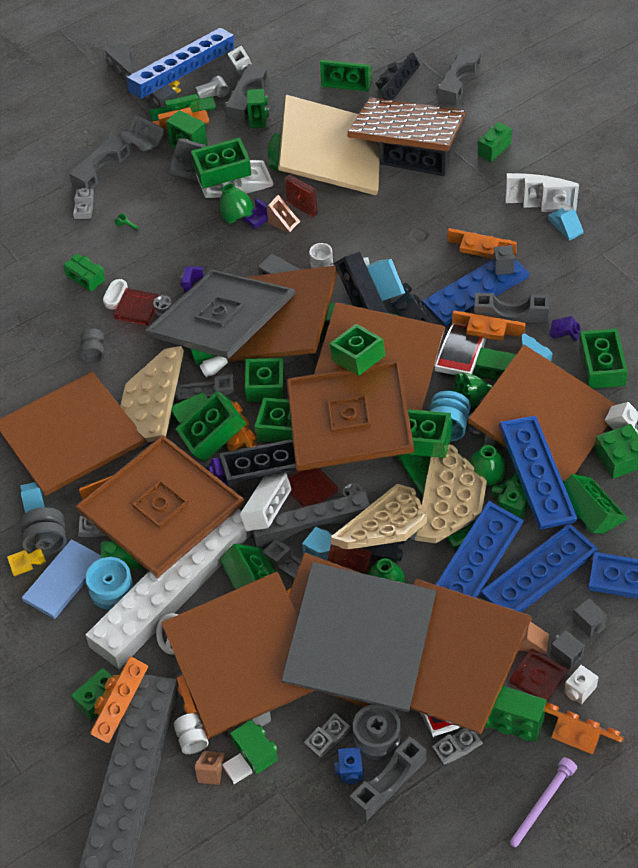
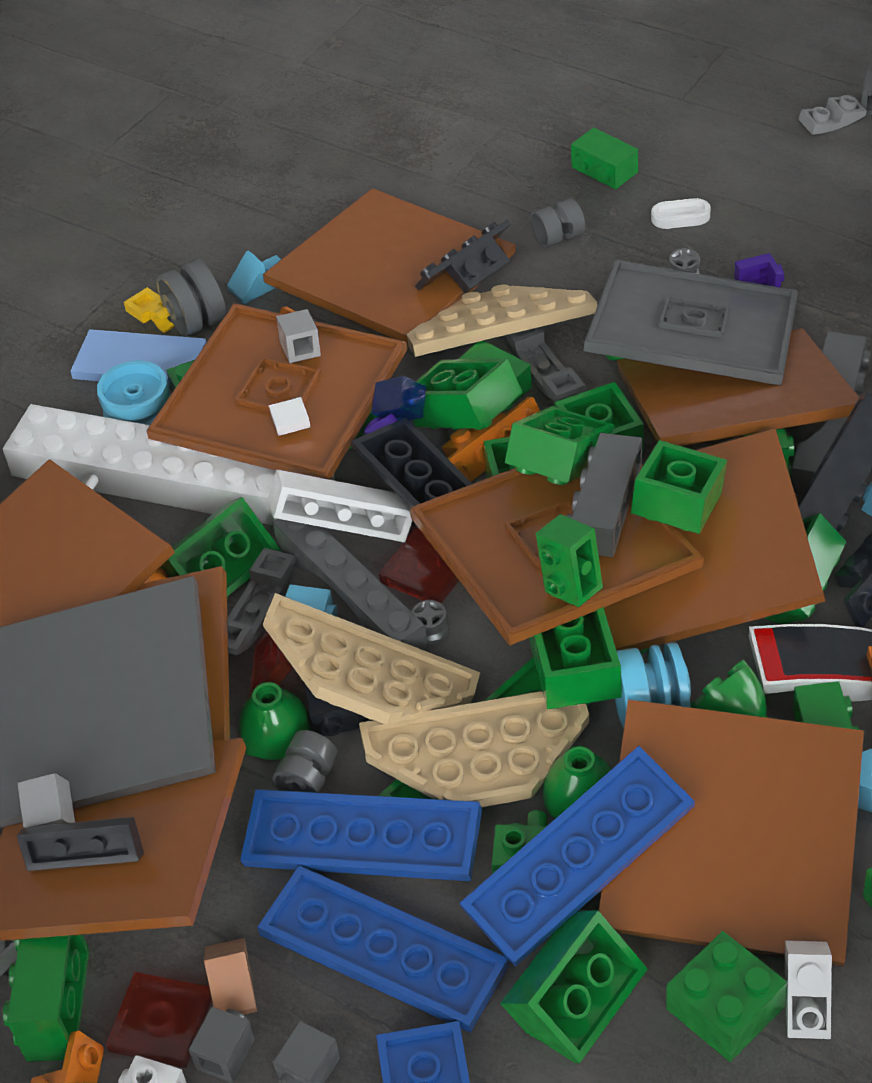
camera: 70 degrees right, 5 degrees down
green brick [63,254,105,292] -> none
green hand [114,213,139,230] -> none
clear red tile [114,288,160,325] -> none
white cone [200,356,228,378] -> none
none -> light grey brick [17,773,75,827]
none -> black plate [17,817,144,871]
none -> white tile [269,397,310,436]
none -> dark grey wheel [272,730,338,793]
none -> light grey brick [276,309,321,363]
none -> clear blue brick [372,376,426,421]
none -> black bracket [415,220,511,293]
none -> green slope [505,406,614,485]
none -> green brick [536,514,603,607]
none -> dark grey brick [567,433,642,557]
none -> green brick [571,127,638,190]

